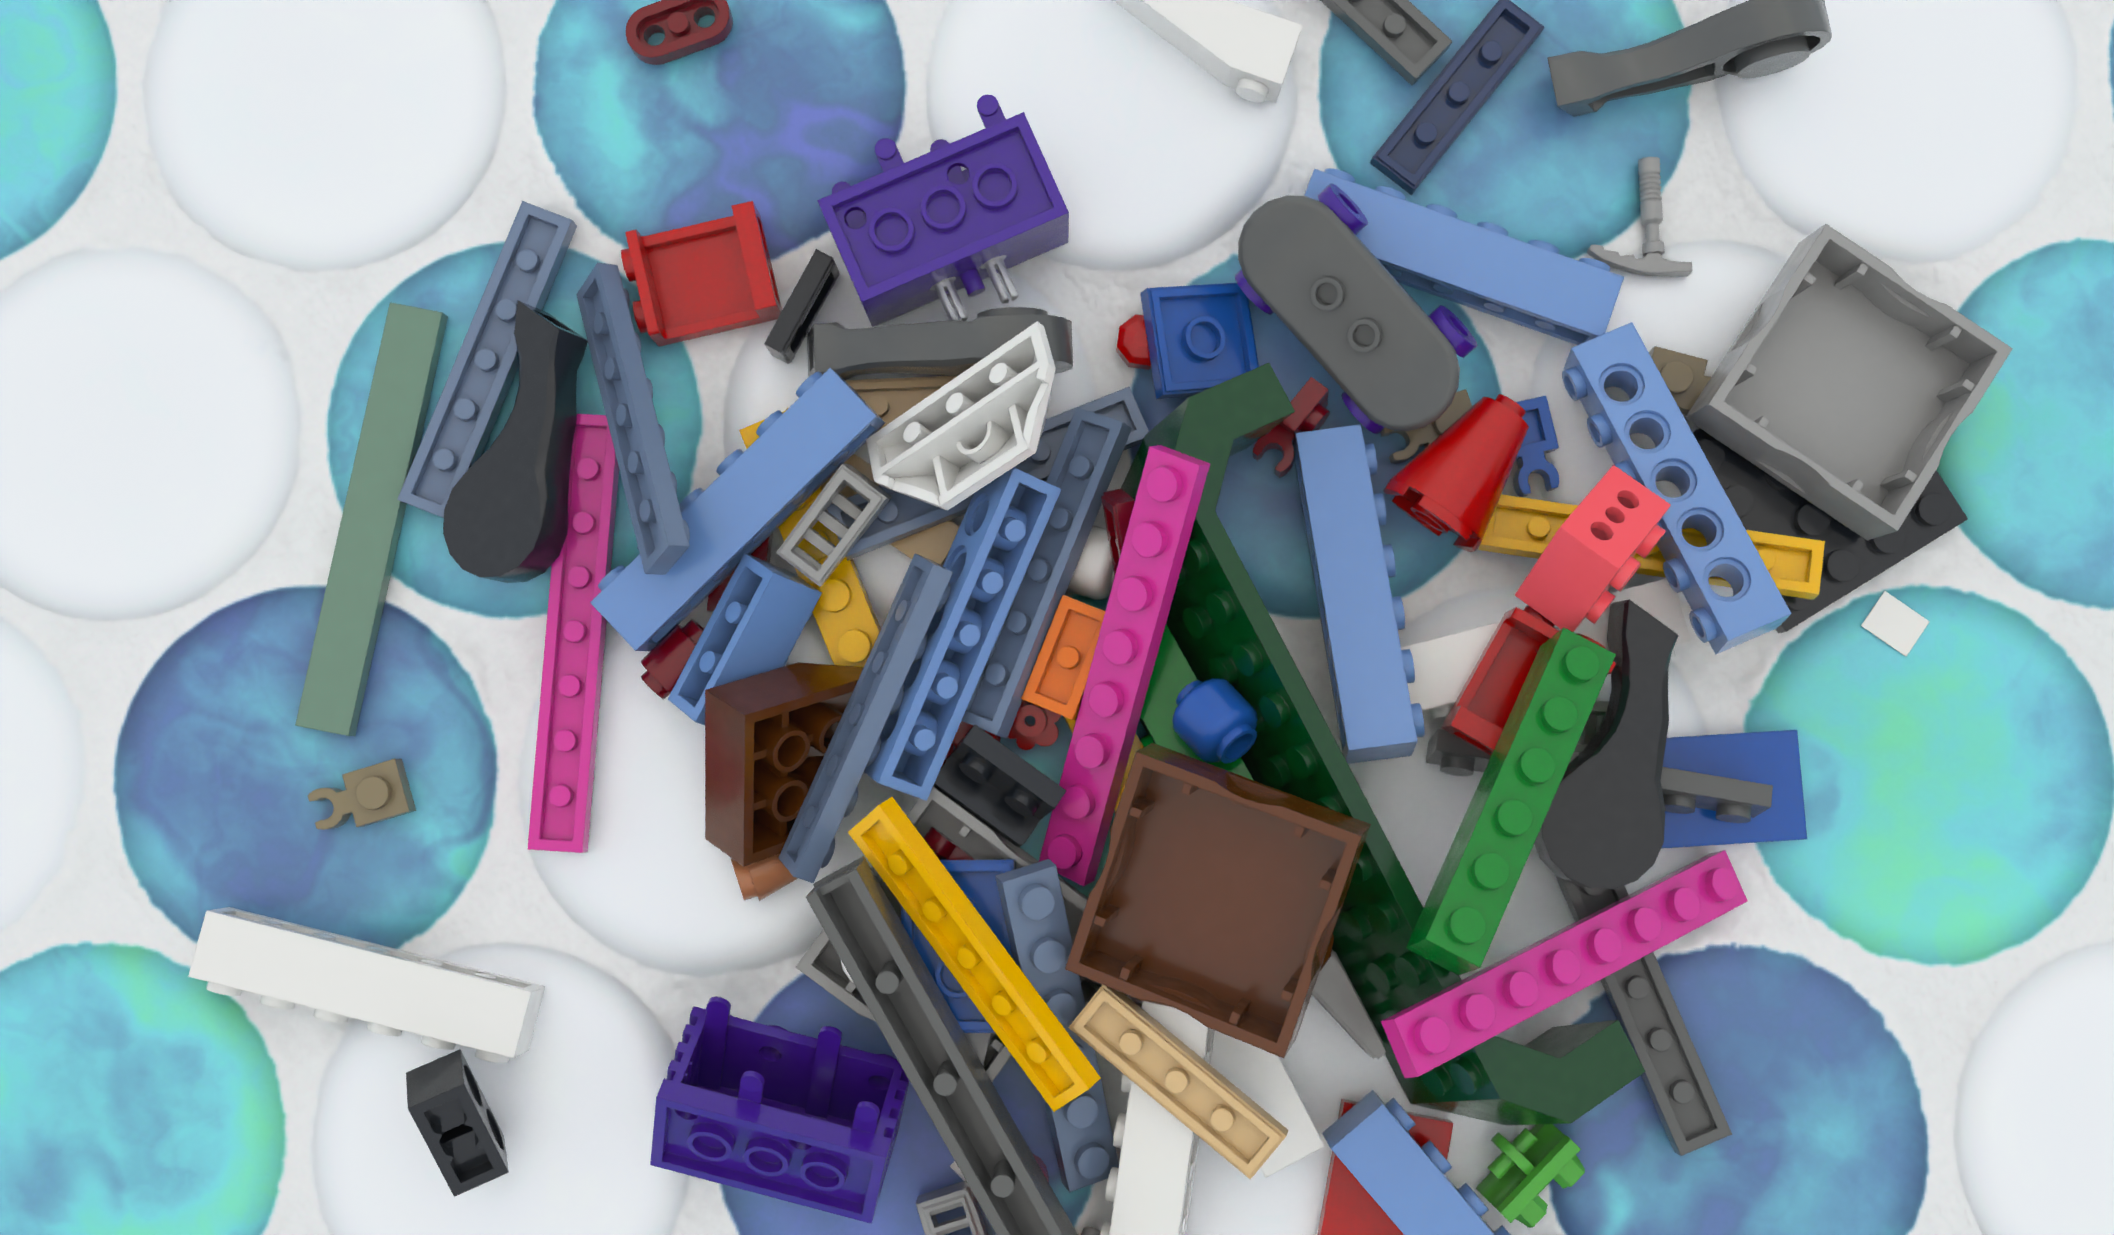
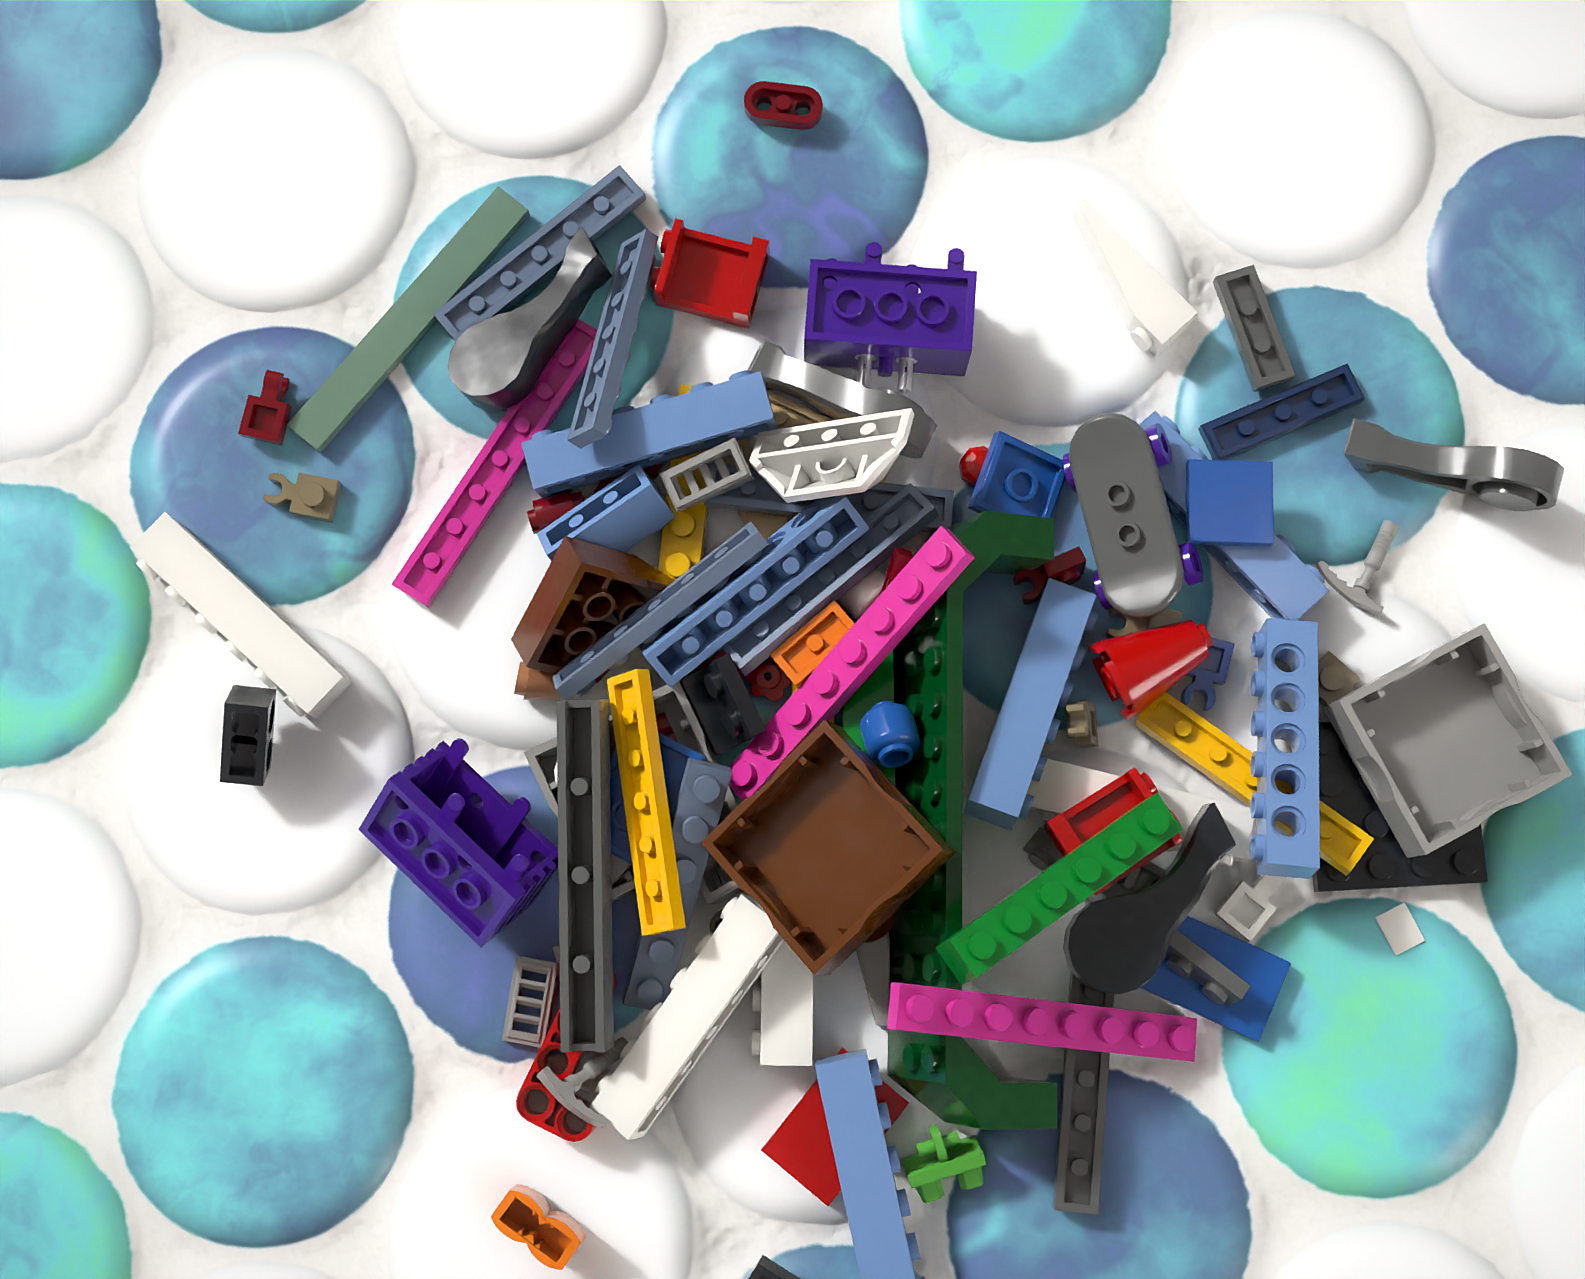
camera: 30 degrees right, 5 degrees down
black tile [764,249,840,364] -> none
tan tile [1068,985,1288,1180] -> none
coral piece [1515,465,1671,632] -> none
none -> dark red plate [238,370,292,446]
none -> dark tan plate [1066,701,1098,748]
none -> blue tile [1186,459,1274,547]
none -> white plate [1214,875,1285,941]

